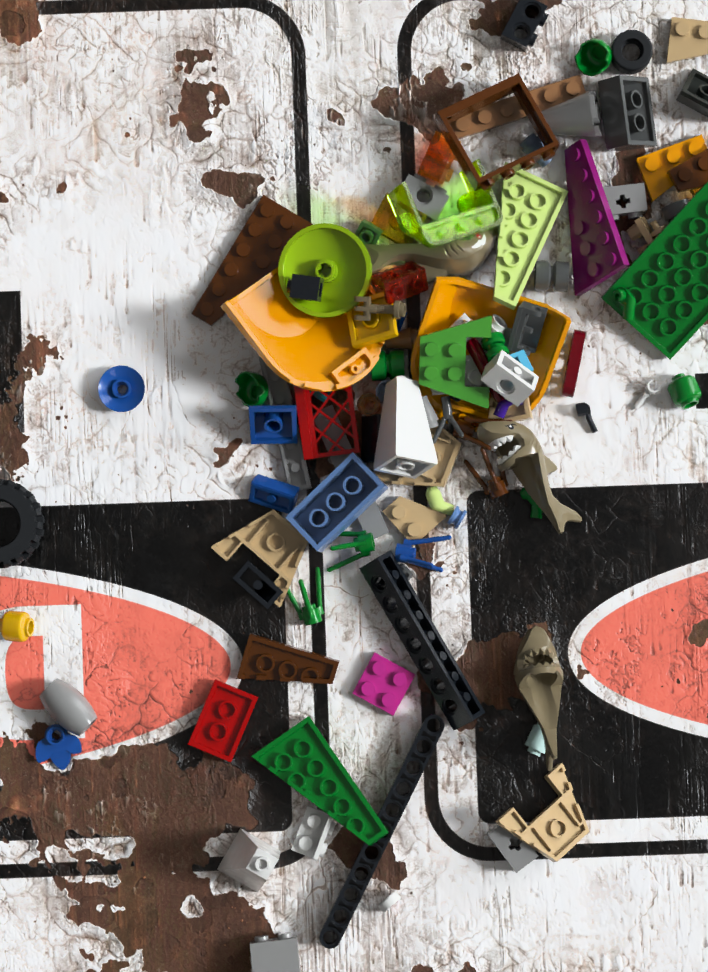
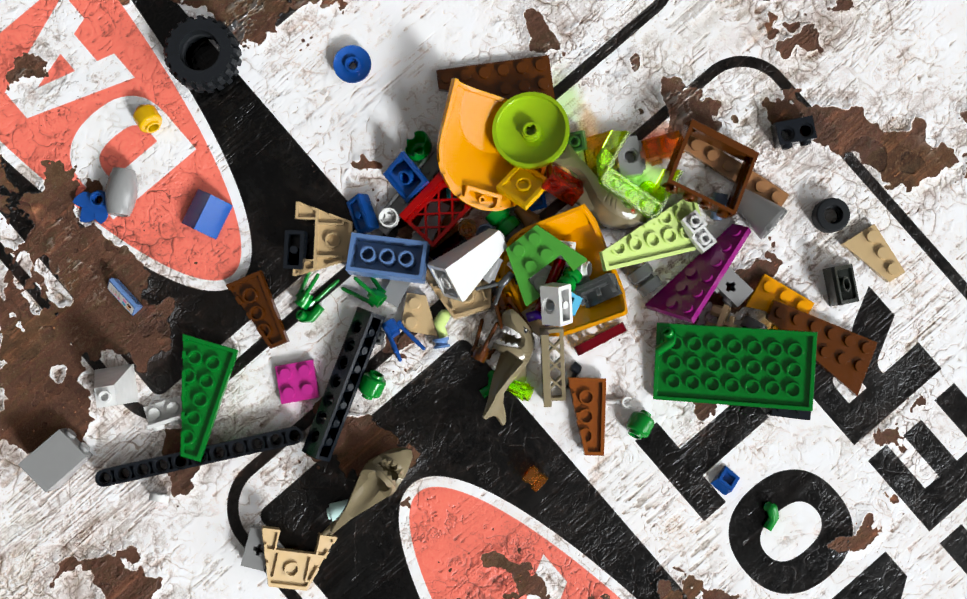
camera: 50 degrees right, 0 degrees up
red plate [188,679,258,762] -> none
black brick [287,274,324,302] -> none
dark tan hinge [354,296,406,321] -> none
green hair [575,38,612,77] -> none
dark grey slope [598,75,657,151] -> none
none -> medium blue slope [107,278,143,316]
none -> slope [182,189,233,239]
none -> green arm [296,303,325,323]
none -> green head [358,370,386,400]
none -> white wheel [379,208,399,229]
none -> clear neon green cone [507,380,534,402]
none -> clear orange wheel [521,465,548,492]
none -> dark tan fence [540,327,566,407]
none -> dark orange wing [567,377,606,456]
none -> white slope [680,210,717,254]

